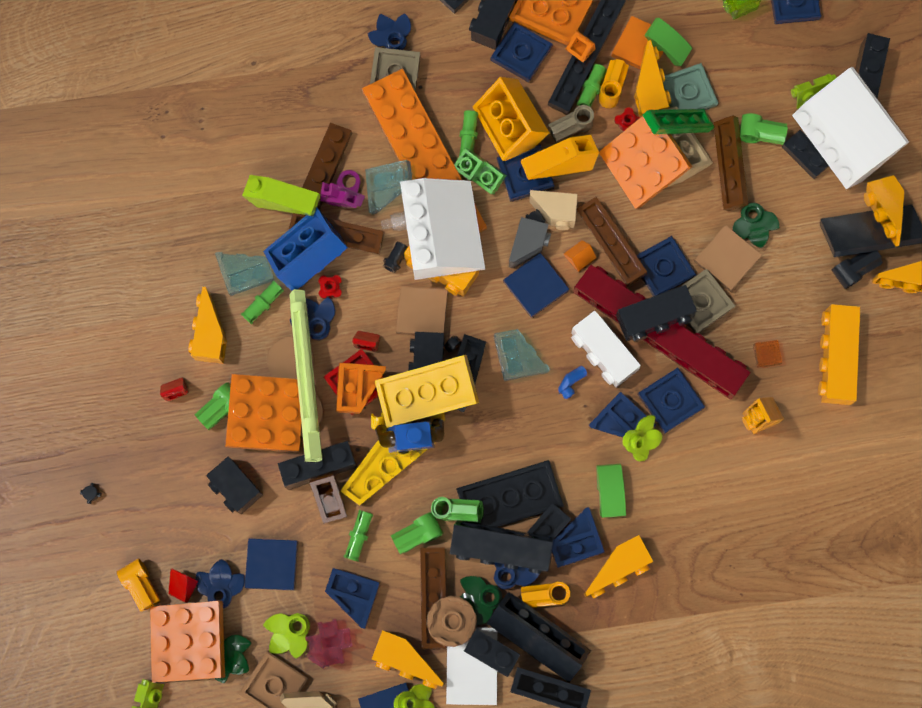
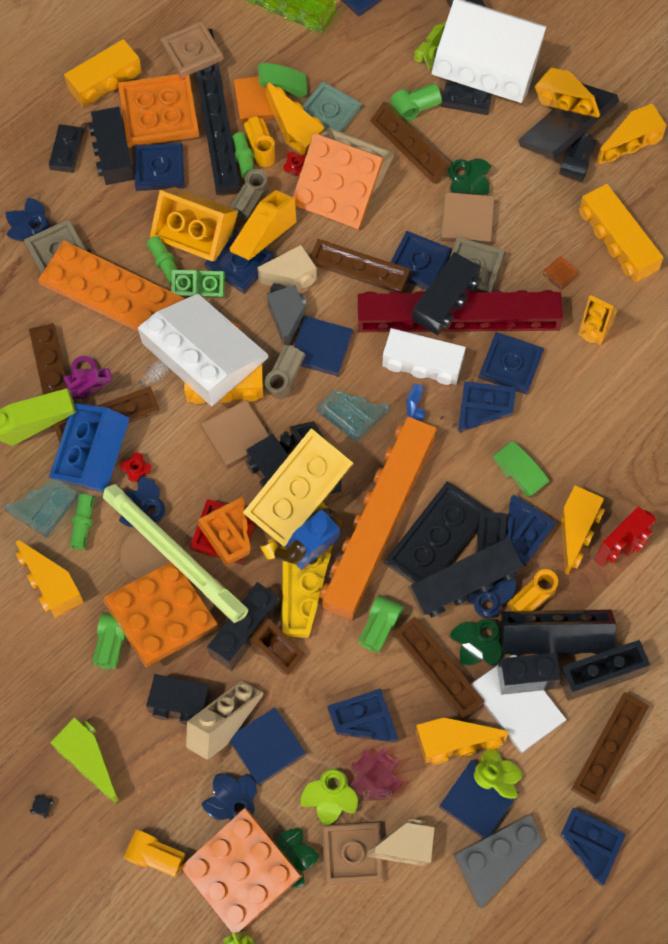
camera: 40 degrees left, 10 degrees down
red slope [160,377,189,401] -> none
red slope [168,568,198,603] -> none
bright green pin [344,510,373,562] -> none
red slope [352,331,381,352] -> none
clear light blue wing [365,160,412,214] -> none
black pin [383,241,408,273] -> none
medium nougat tile [426,596,477,647] -> none
bright green piece [431,497,484,523] -> none
orange slope [563,240,597,272] -> none
orange slope [565,30,596,62] -> none
lime plate [623,415,663,462] -> none
green tile [643,109,714,135] -> none
none -> lime slope [50,718,119,804]
none -> tan slope [186,680,263,760]
none -> dark tan piece [265,345,305,399]
none -> orange brick [320,417,437,621]
none -> red plate [594,506,656,568]

